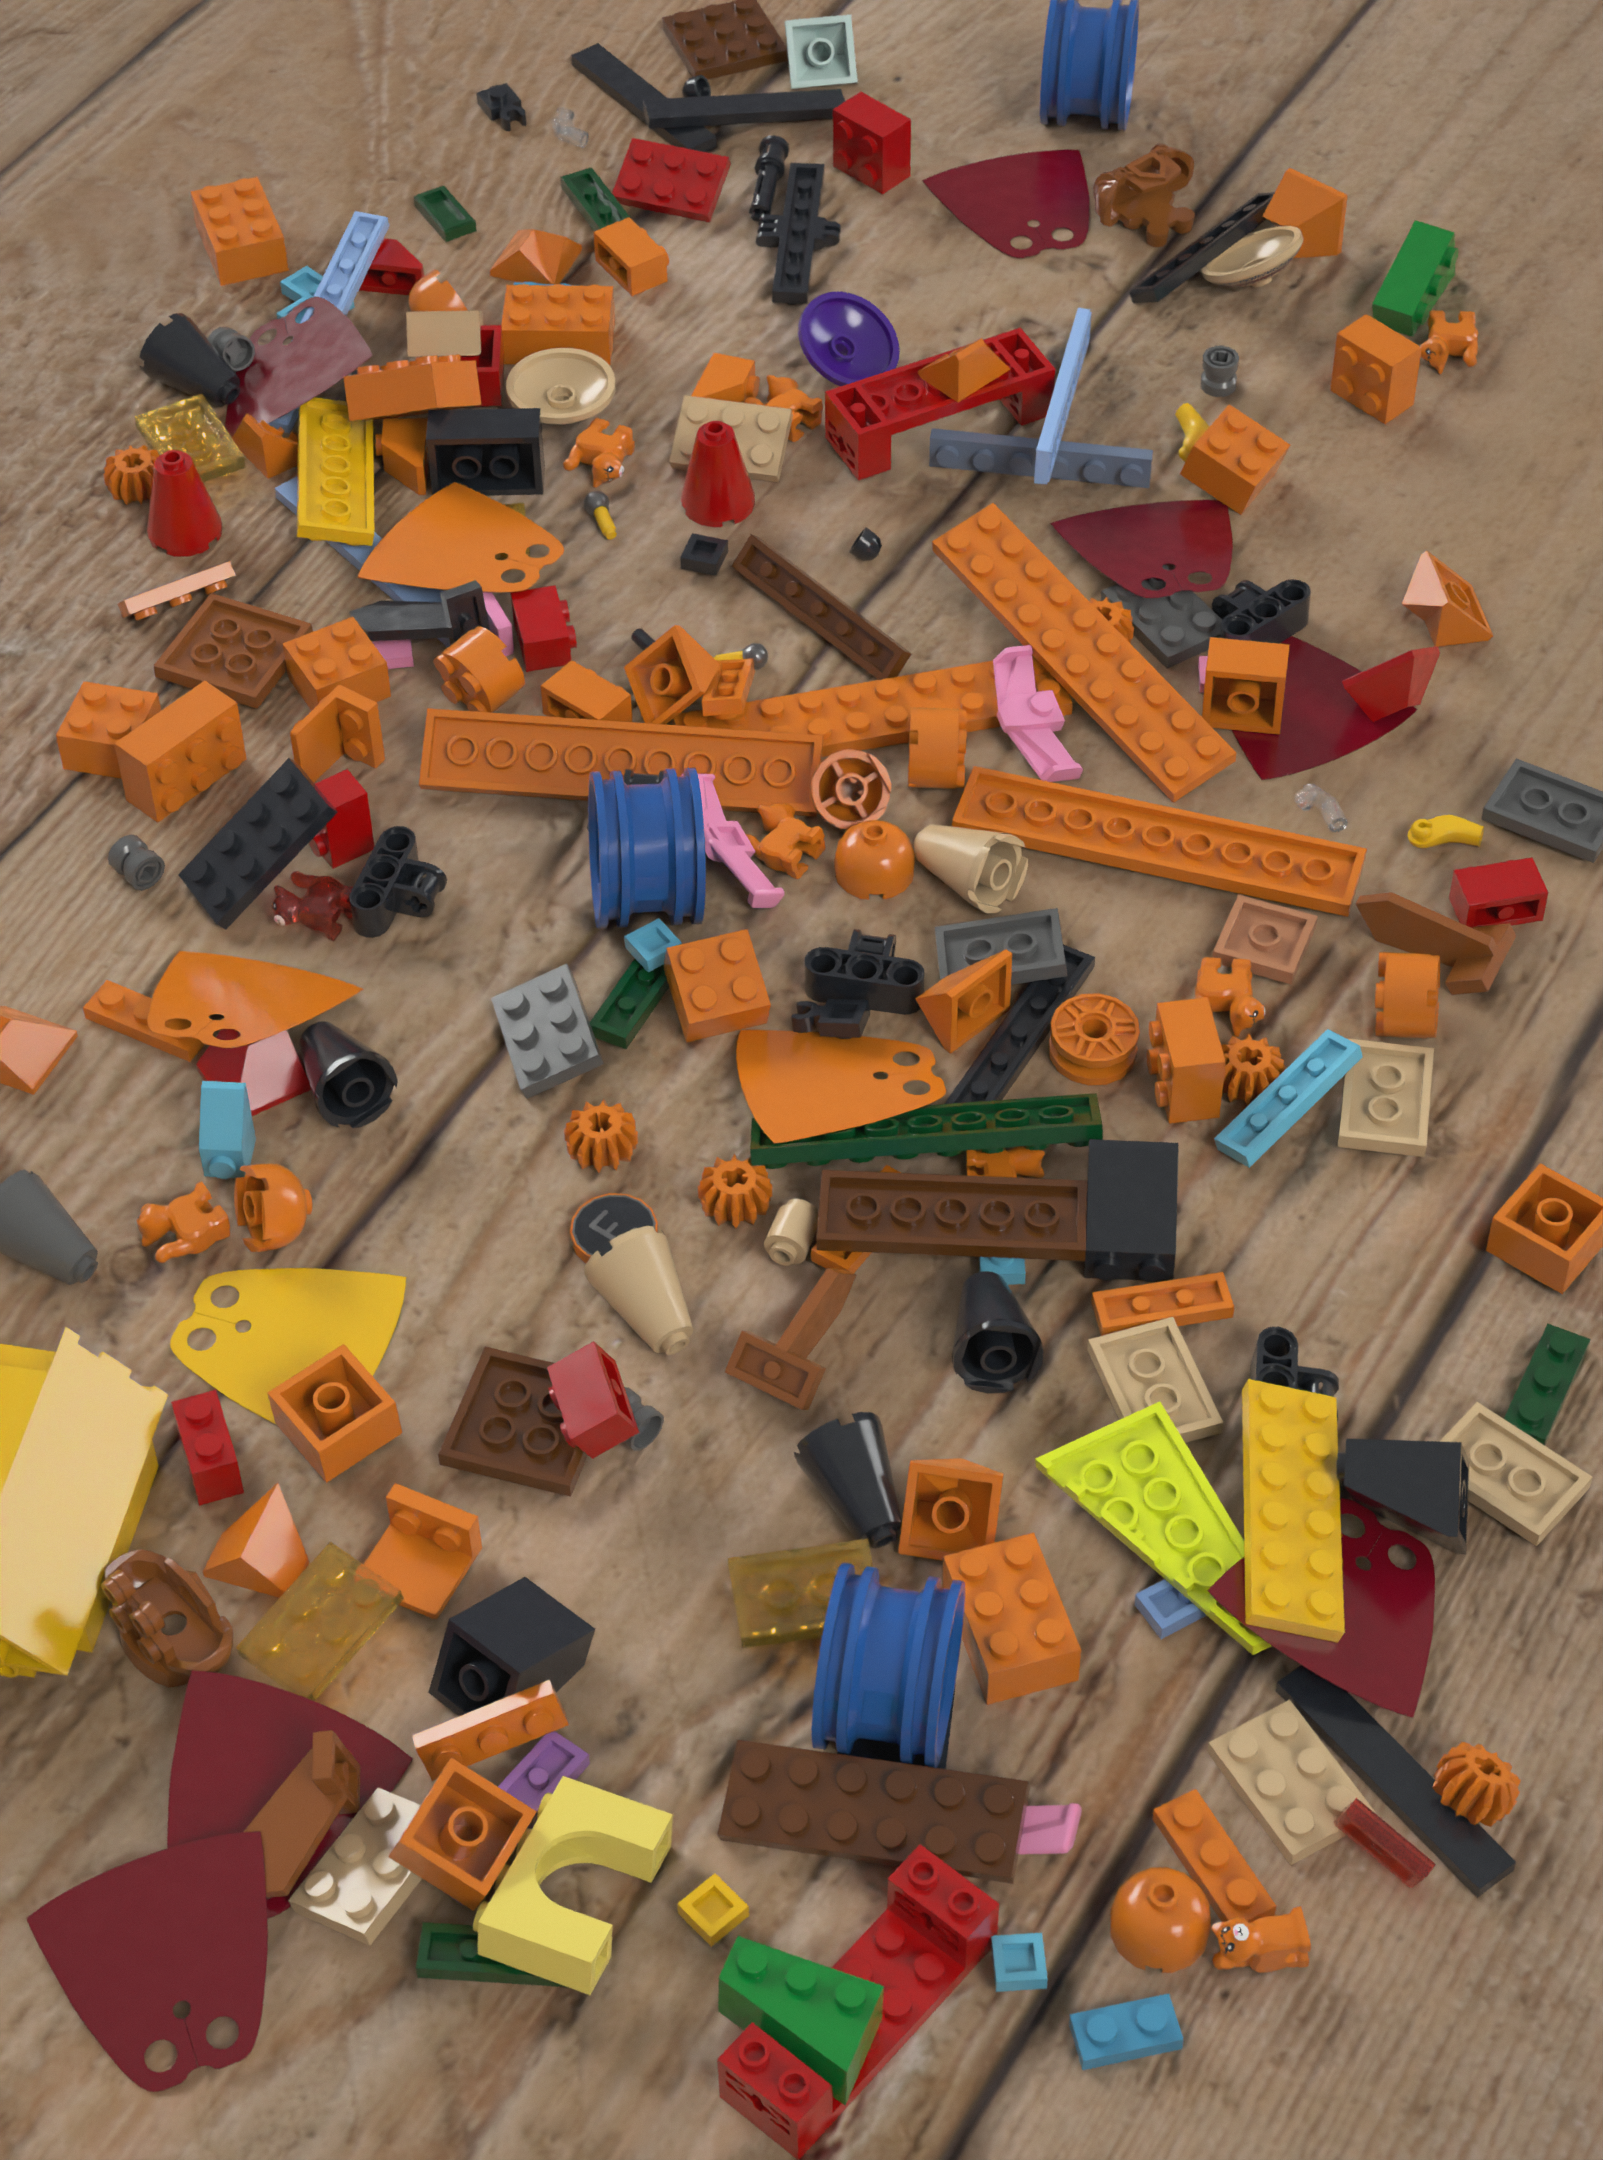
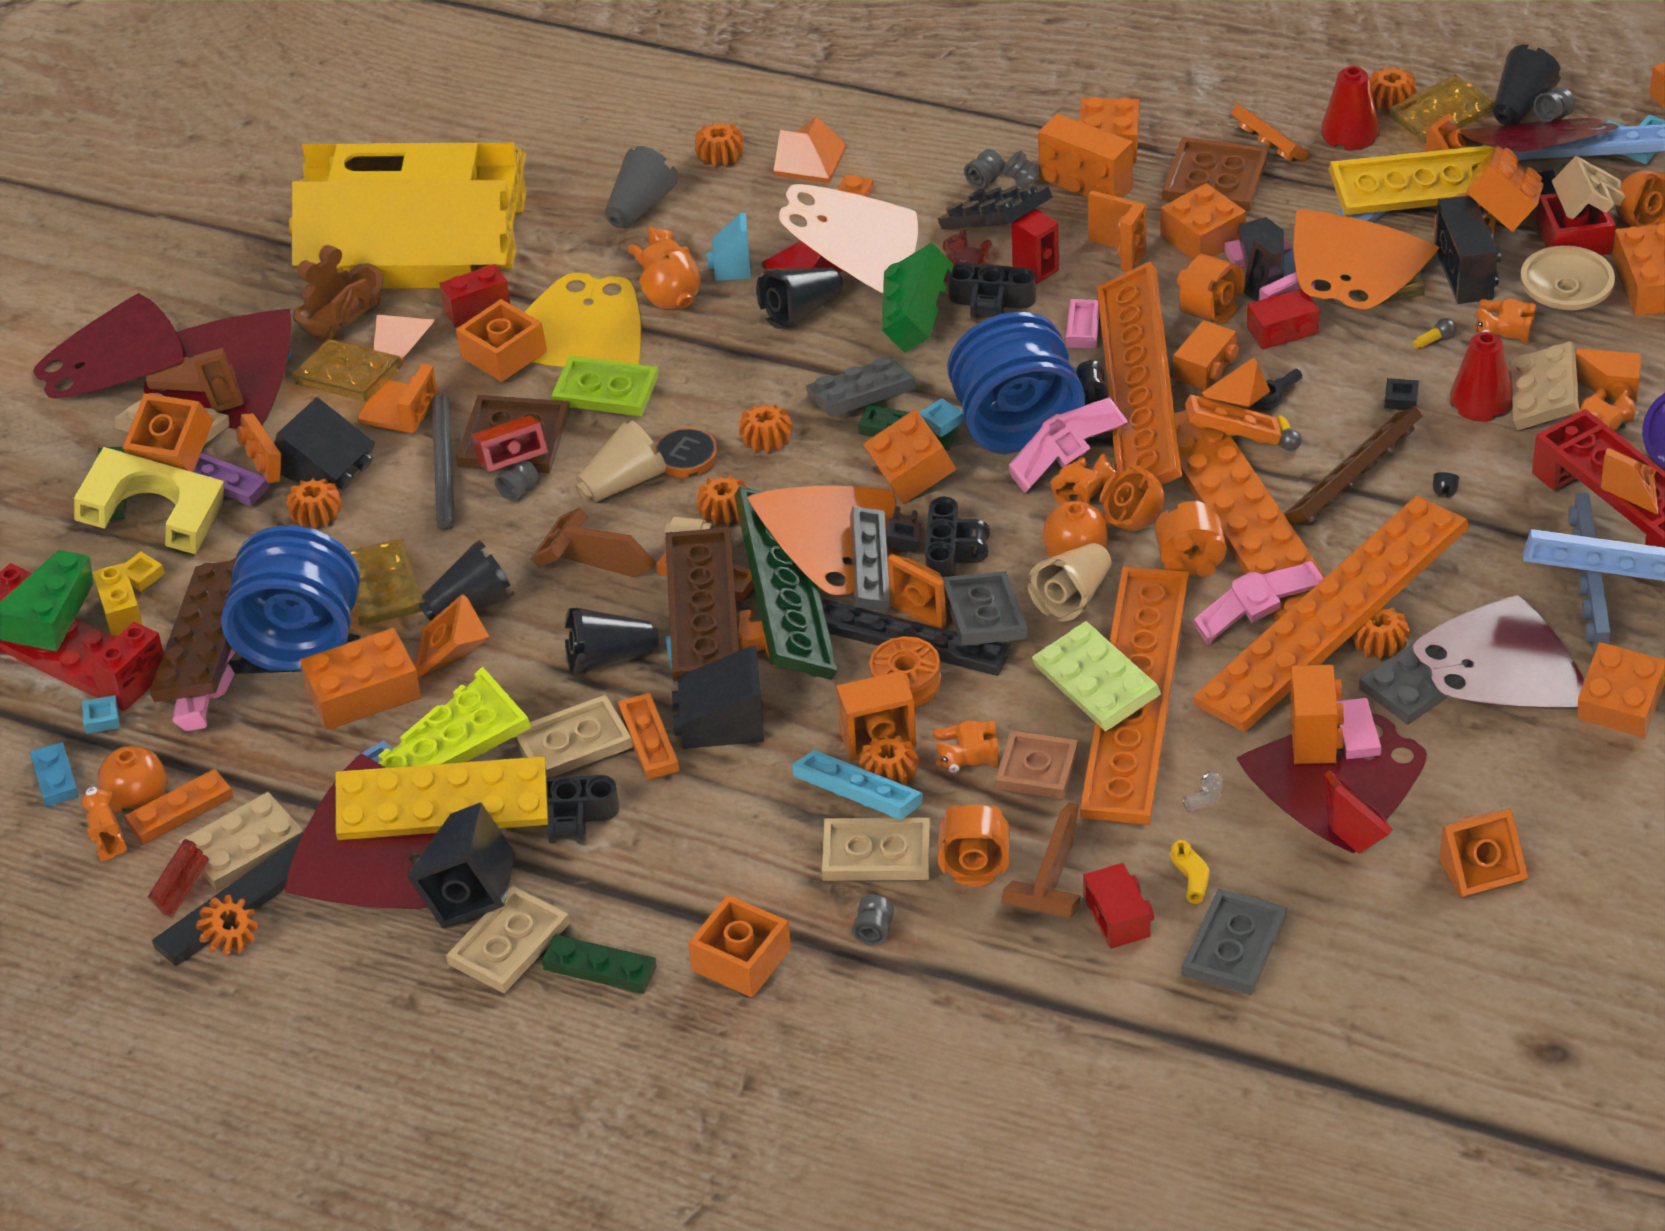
camera: 85 degrees right, 5 degrees down
black piece [1212,579,1311,644] -> none
none -> yellow brick [92,563,143,637]
none -> orange gear [286,477,342,530]
none -> dark grey axle [432,394,454,530]
none -> lime plate [551,356,659,417]
none -> dark grey plate [850,506,890,611]
none -> dark grey wheel [852,895,894,946]
none -> green wedge [882,242,954,353]
none -> dark grey wheel [1002,151,1040,188]
none -> yellowish green plate [1032,621,1161,732]
none -> bright pink tile [1066,299,1100,348]

